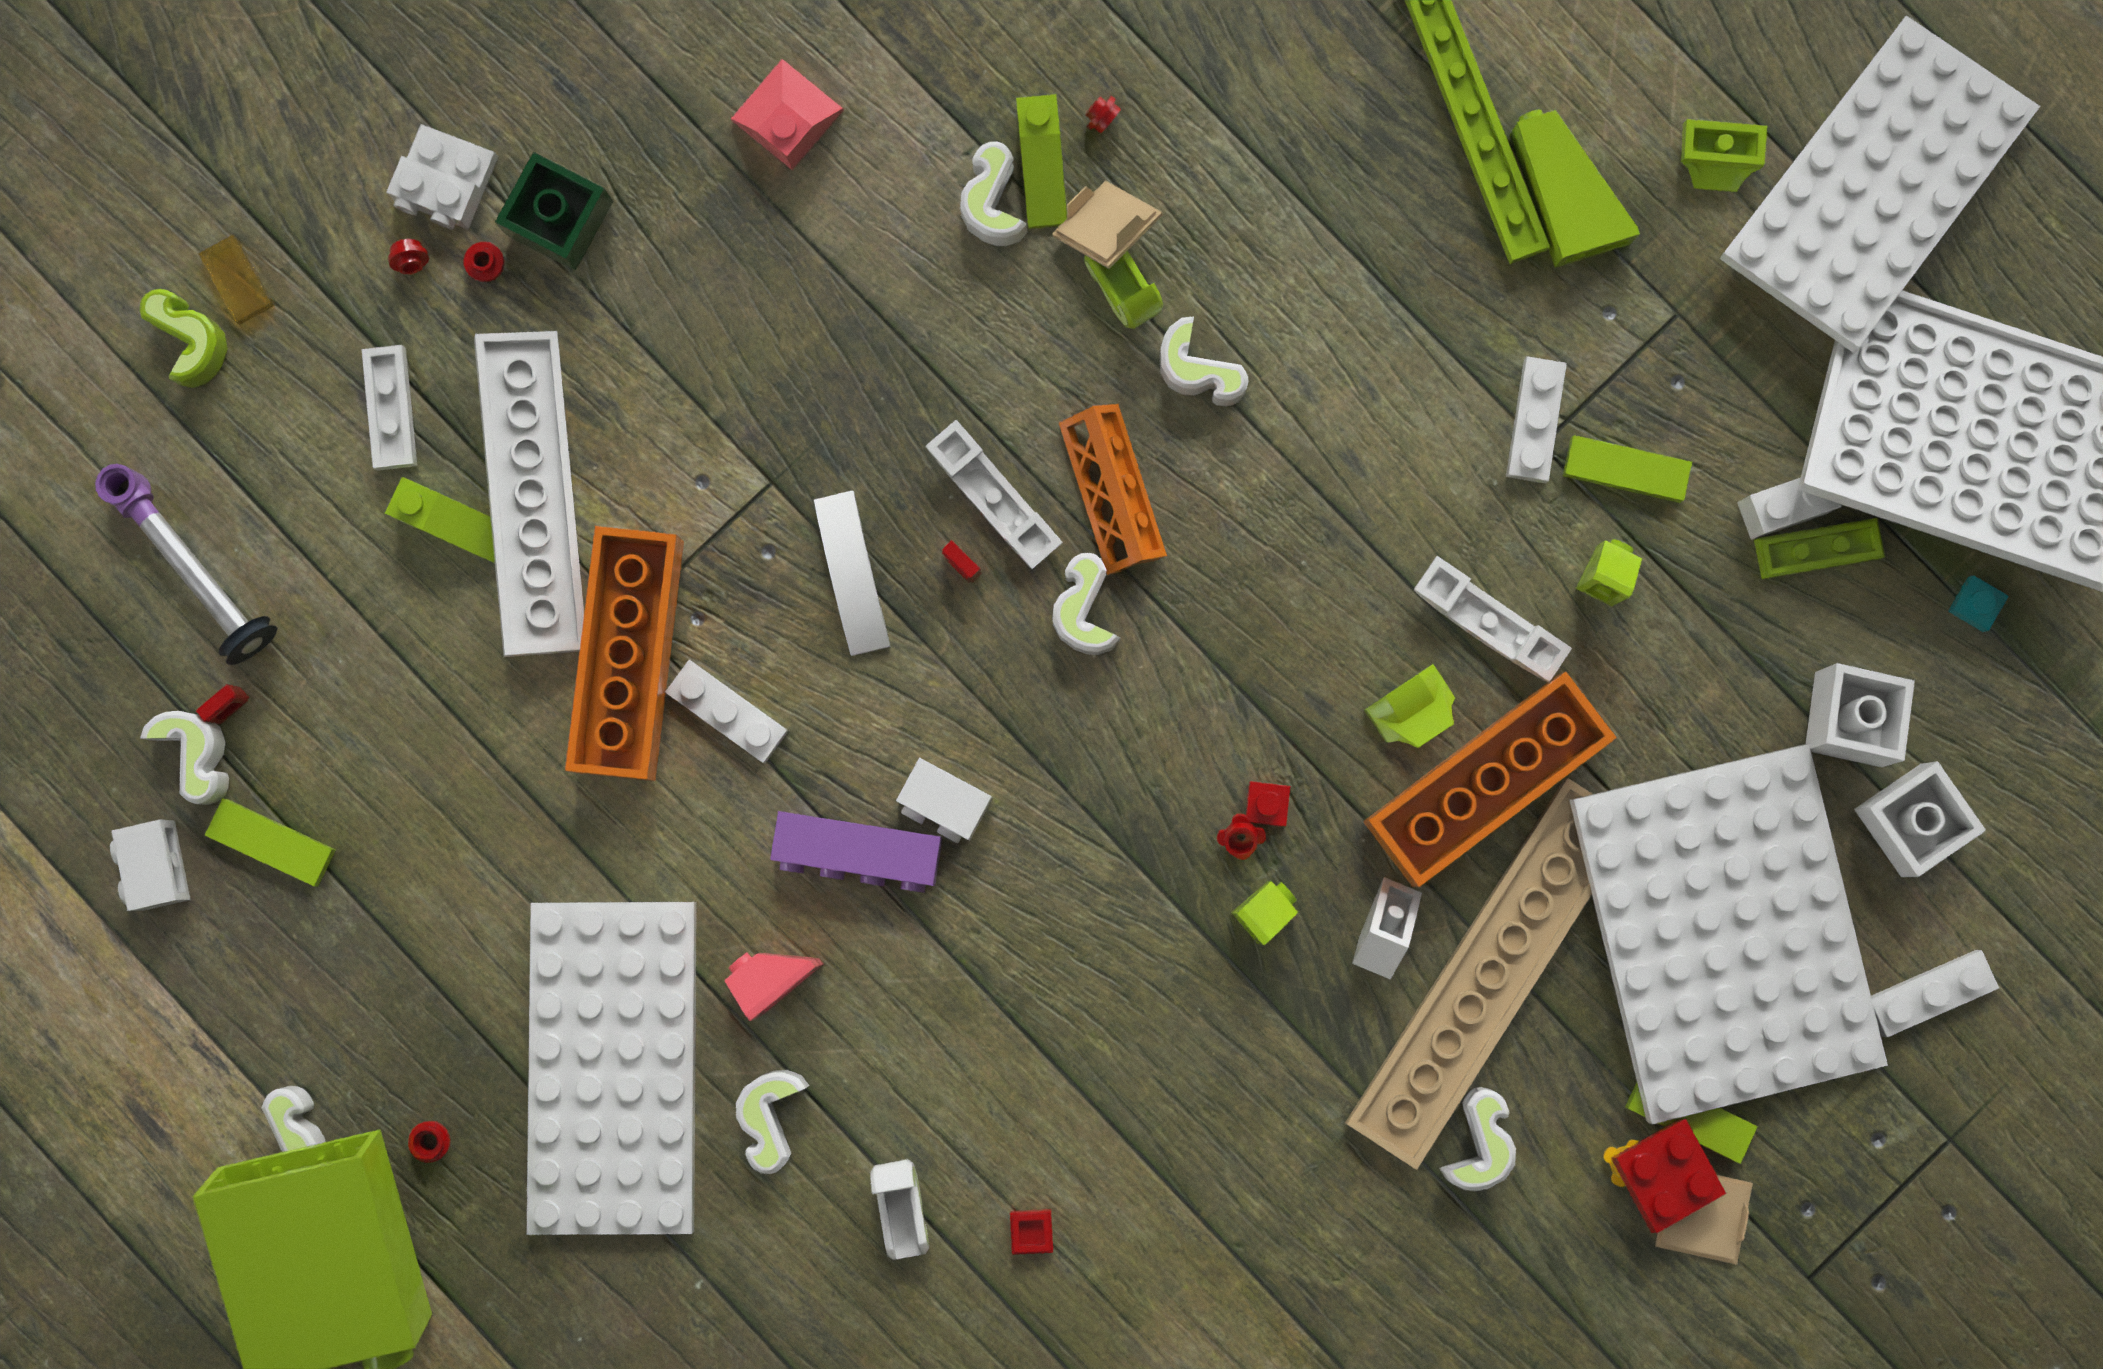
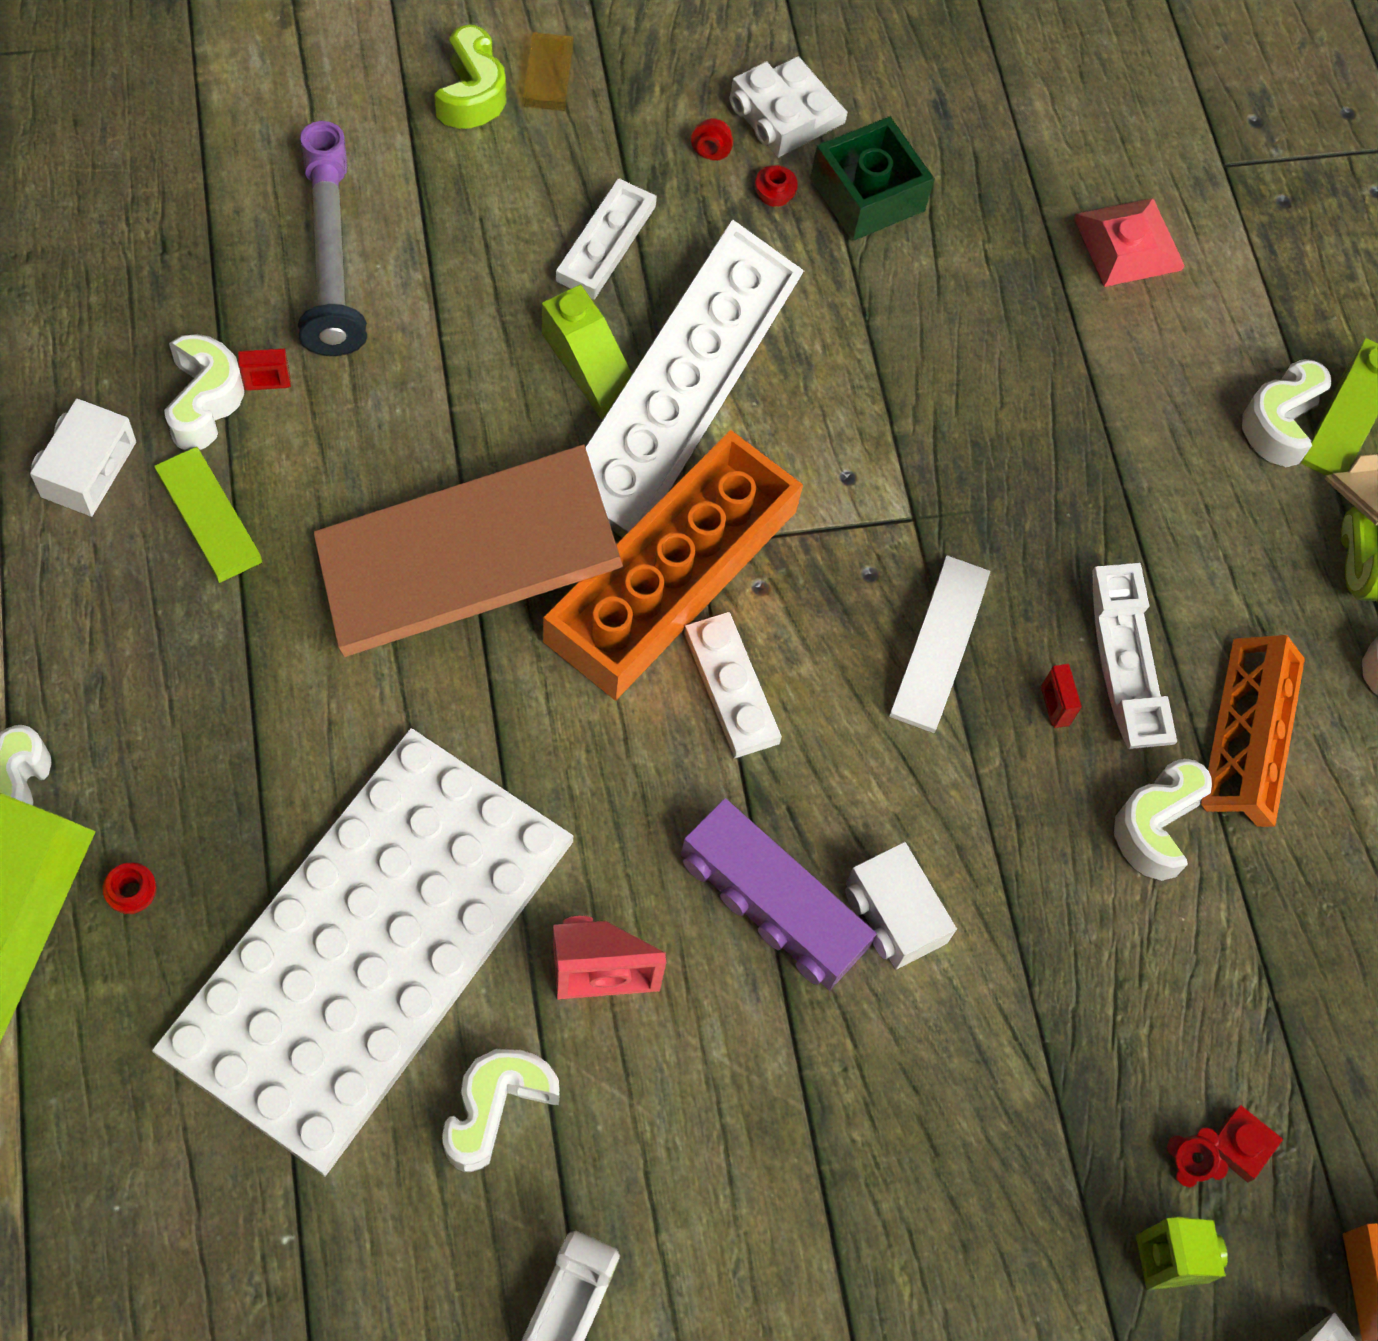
camera: 20 degrees right, 20 degrees down
none -> nougat tile [314,444,623,657]

